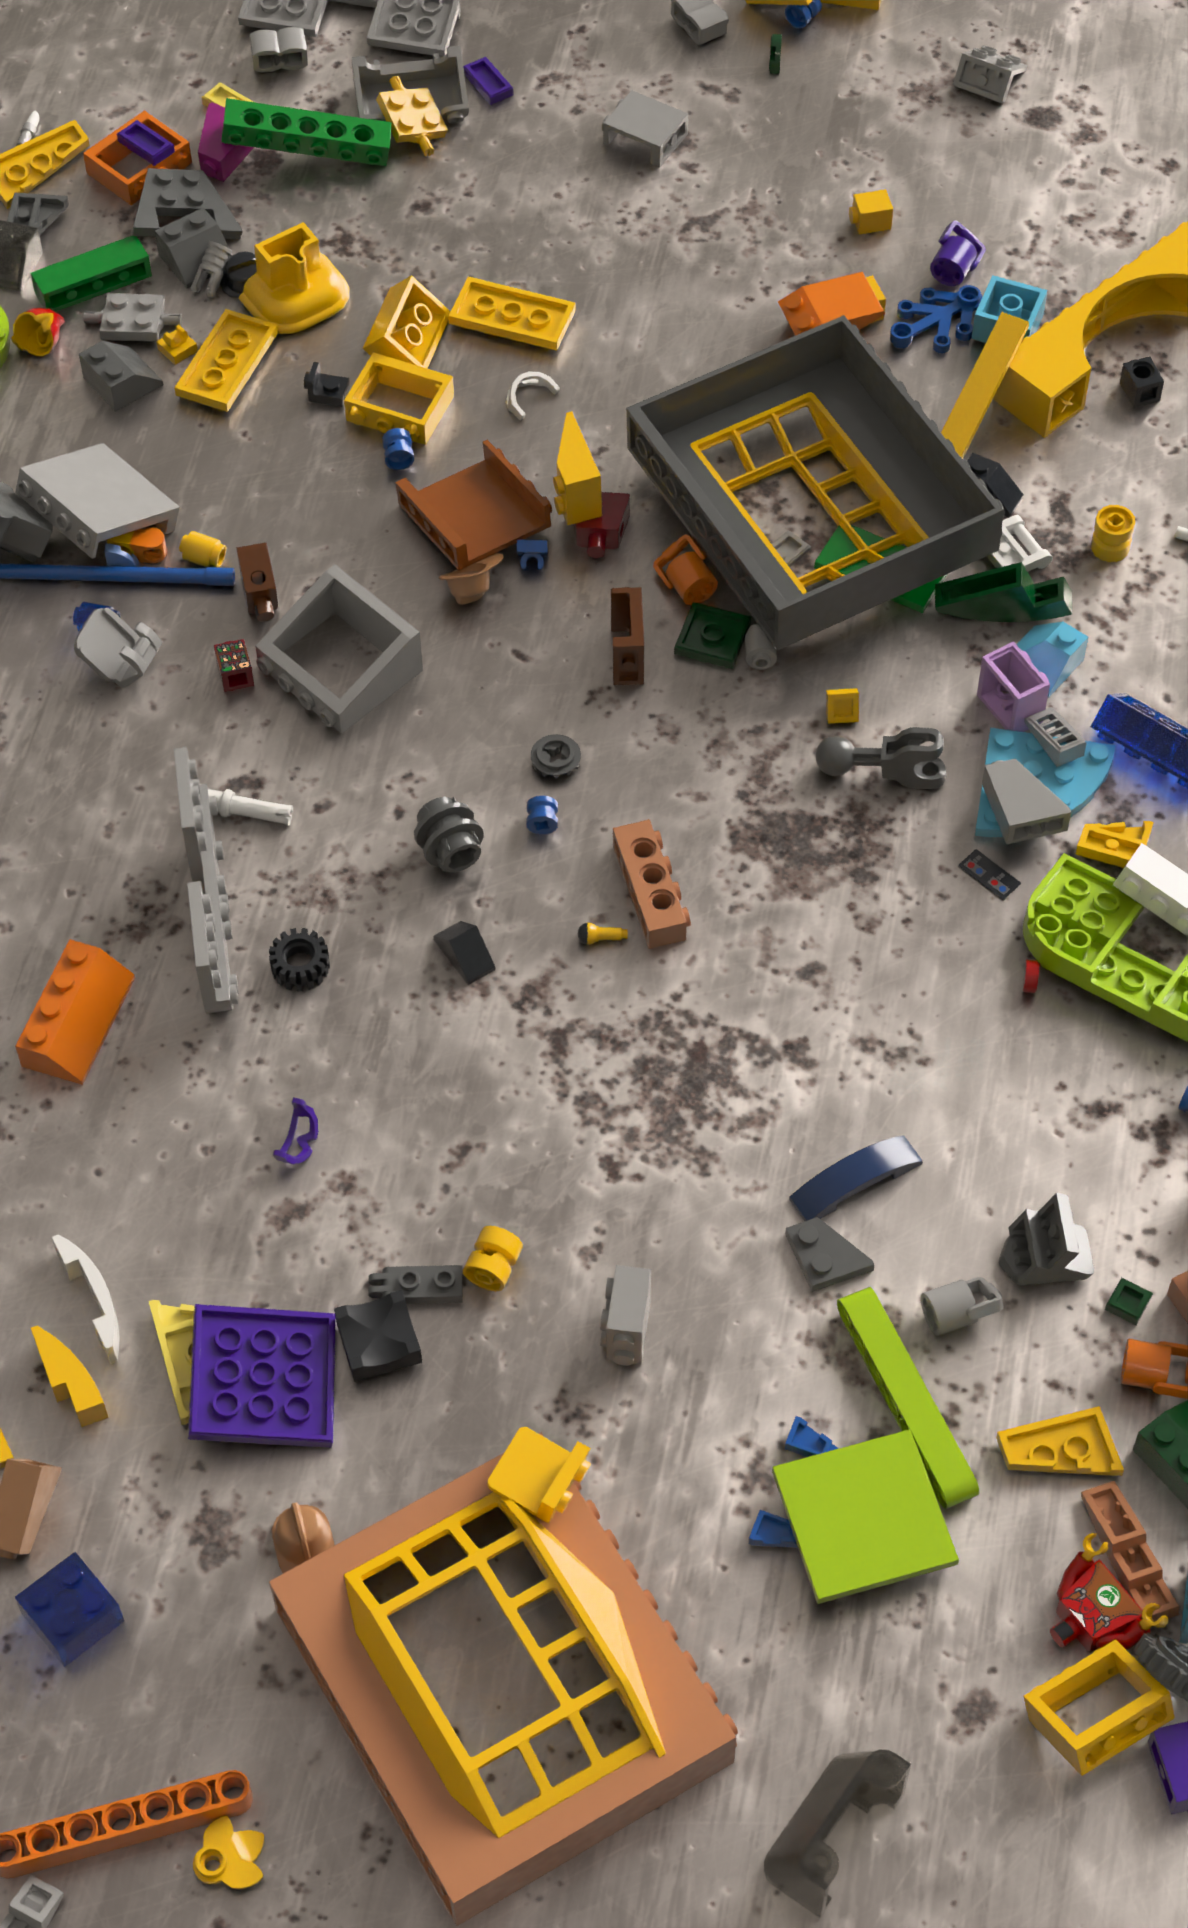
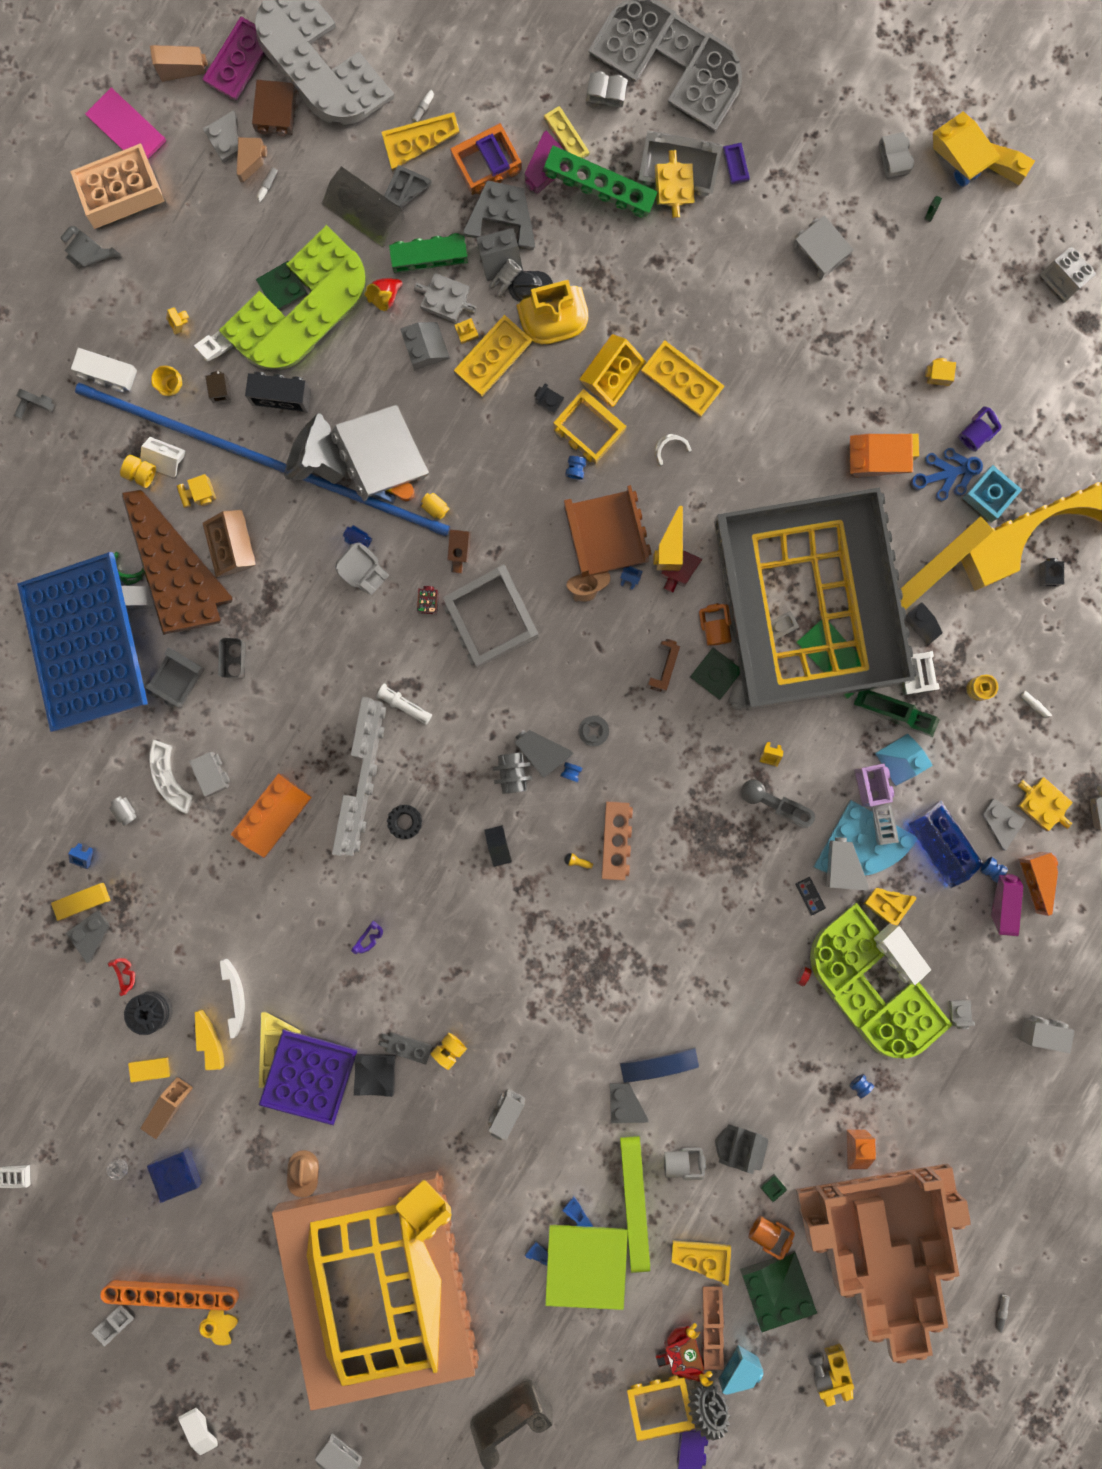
camera: 15 degrees right, 30 degrees up
none -> dark grey slope [515,730,574,778]

